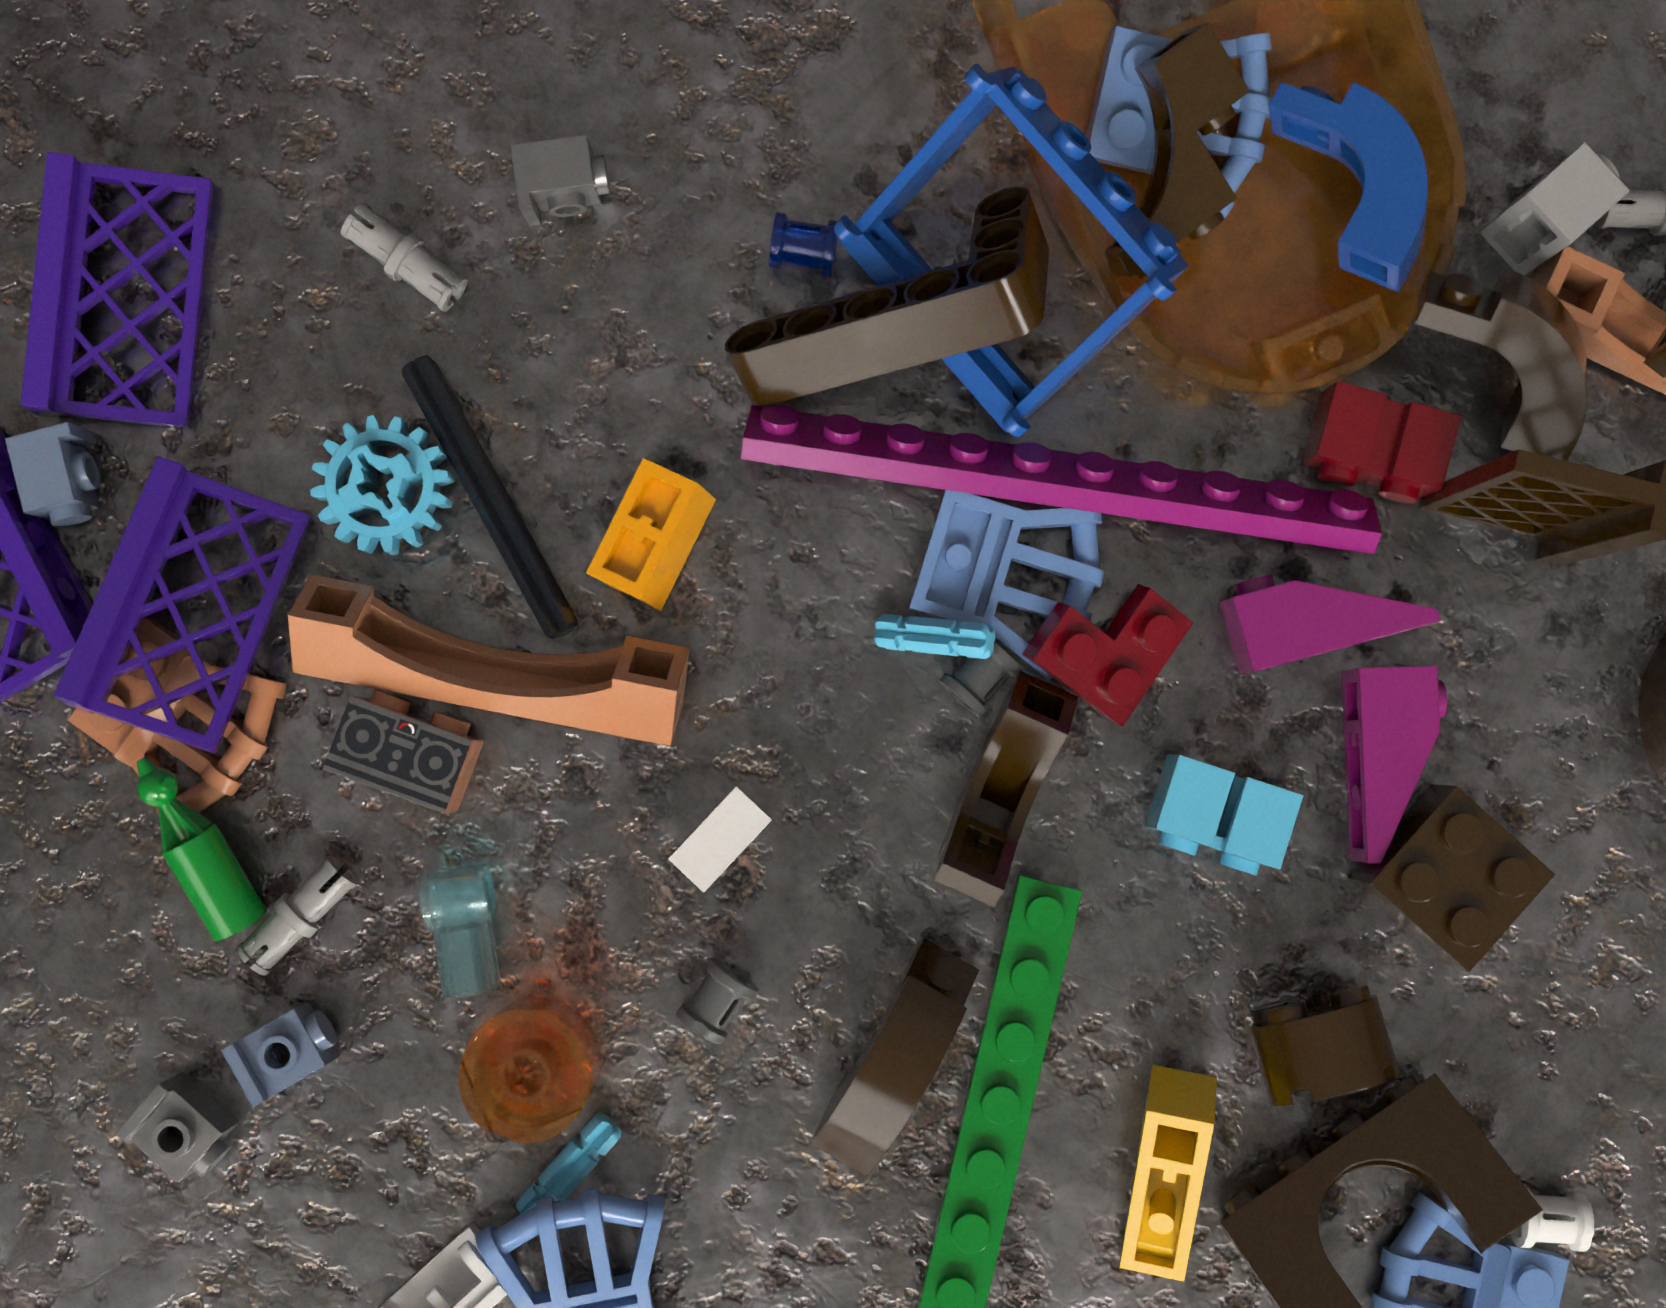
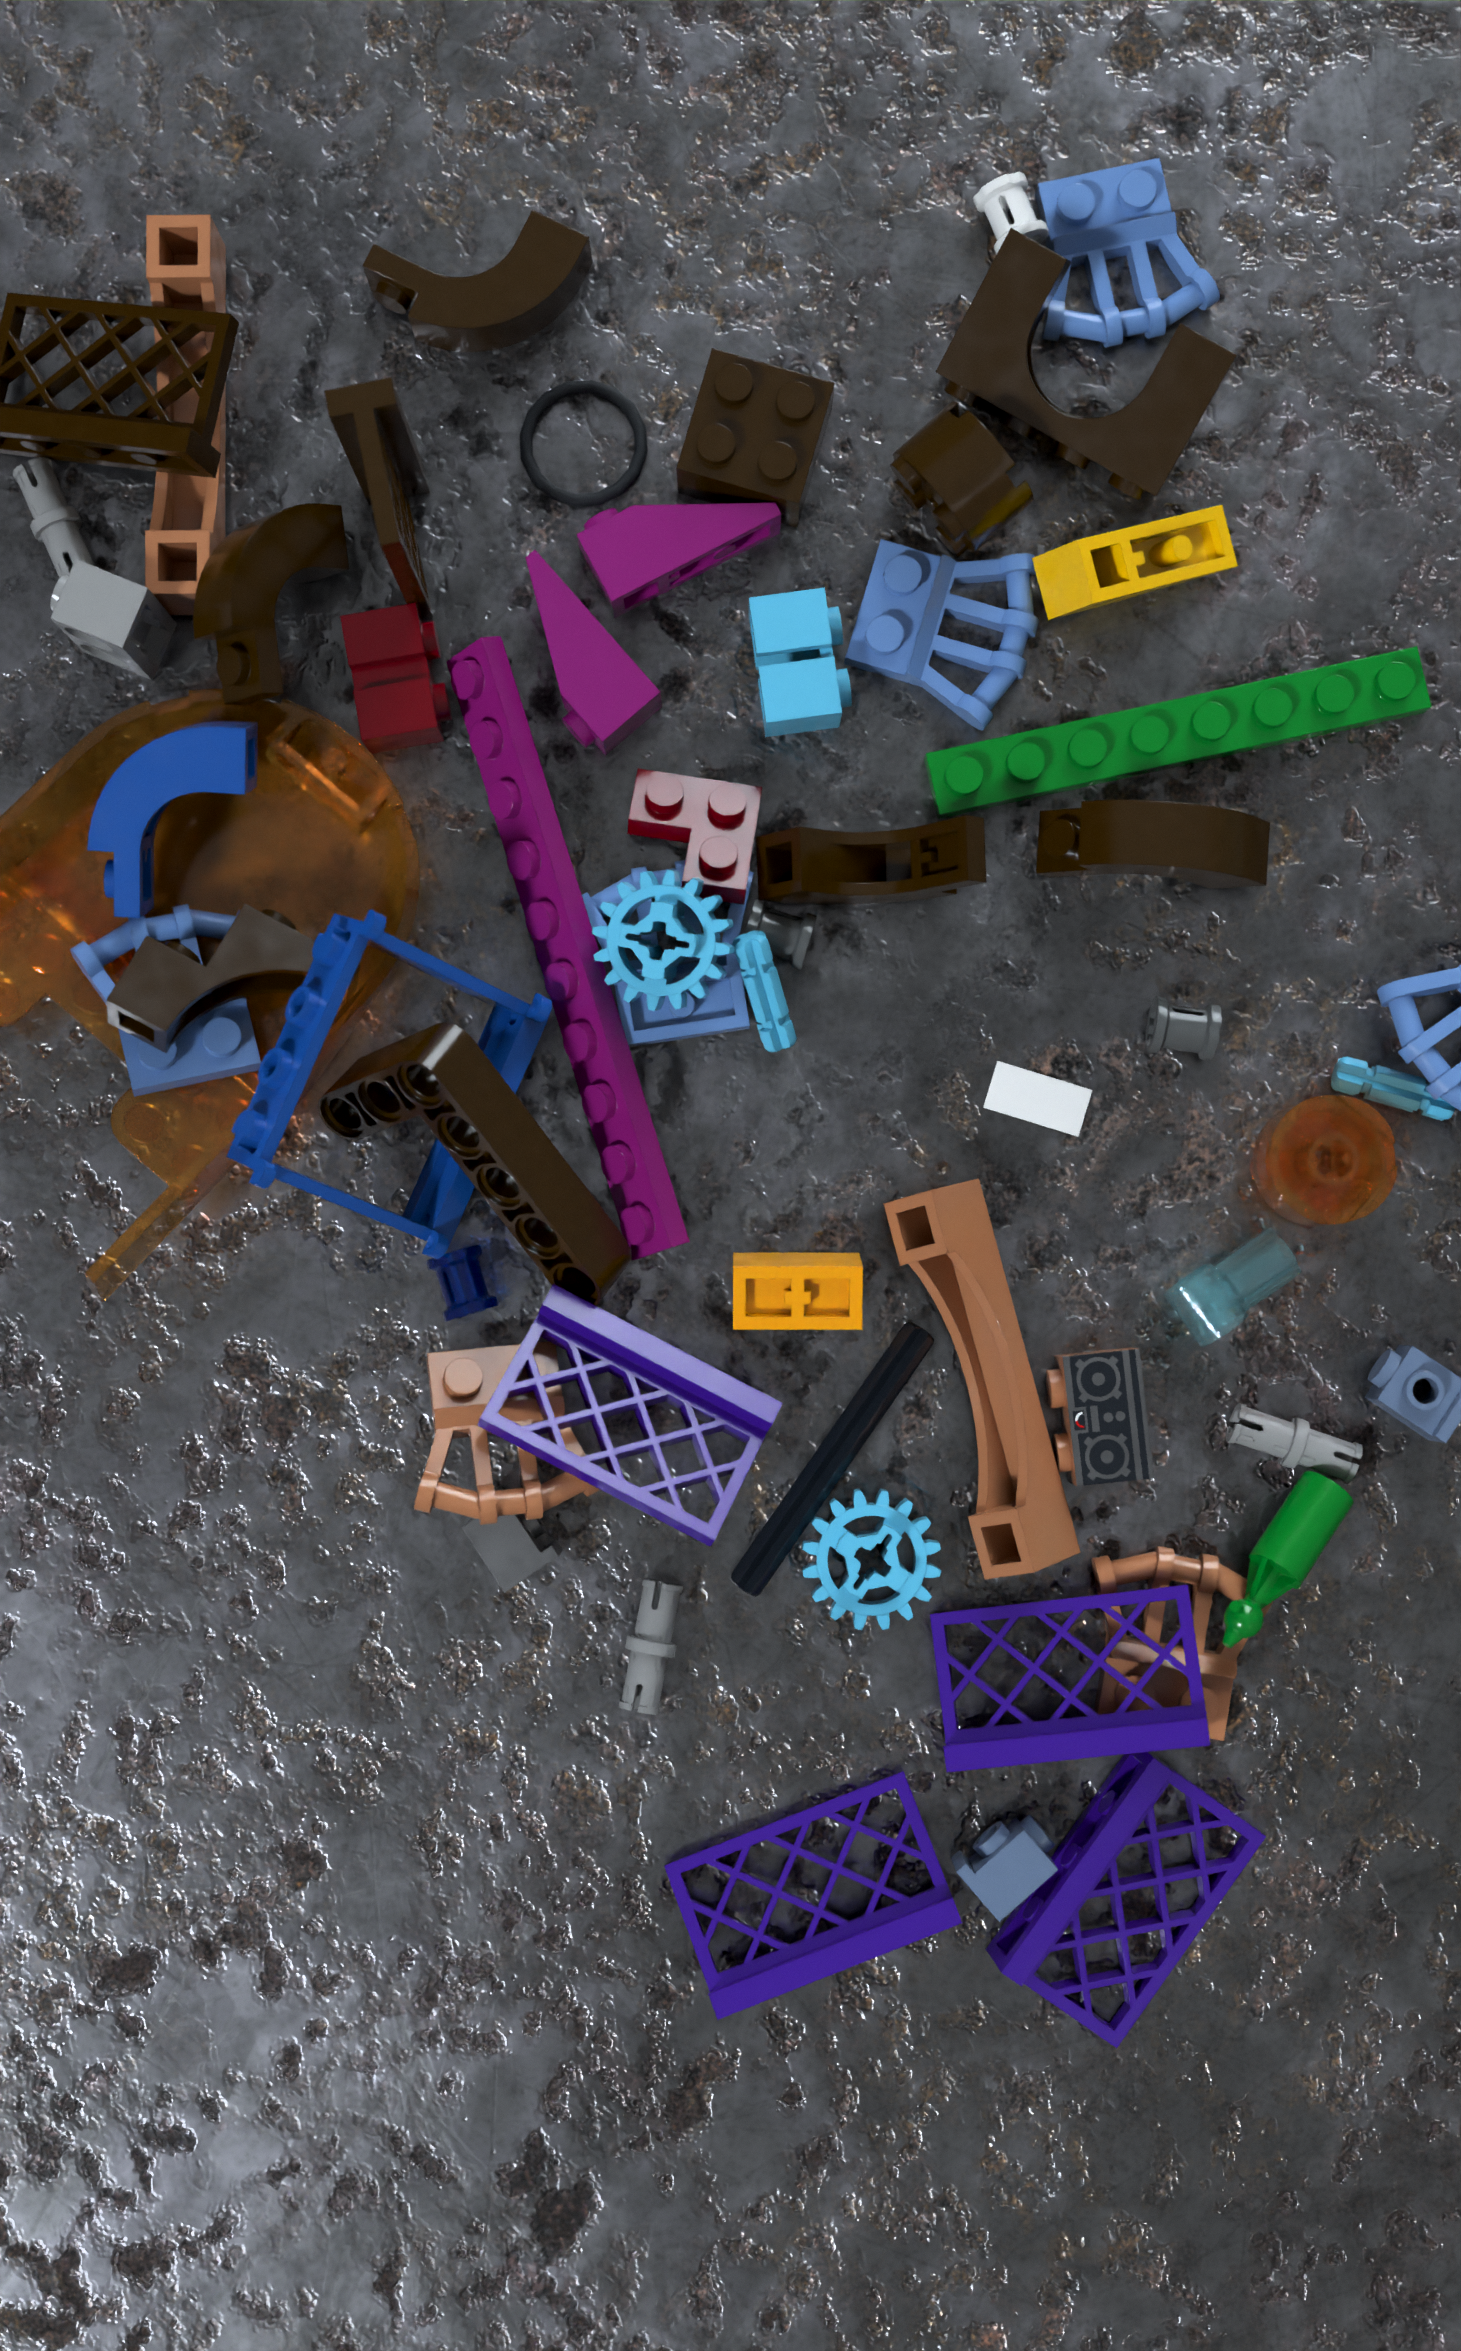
camera: 115 degrees left, 0 degrees up
none -> nougat plate [414,1341,600,1525]
none -> fence [477,1284,783,1547]
none -> black piece [519,380,648,507]
none -> medium azure gear [592,870,735,1011]
none -> medium blue plate [844,539,1040,730]

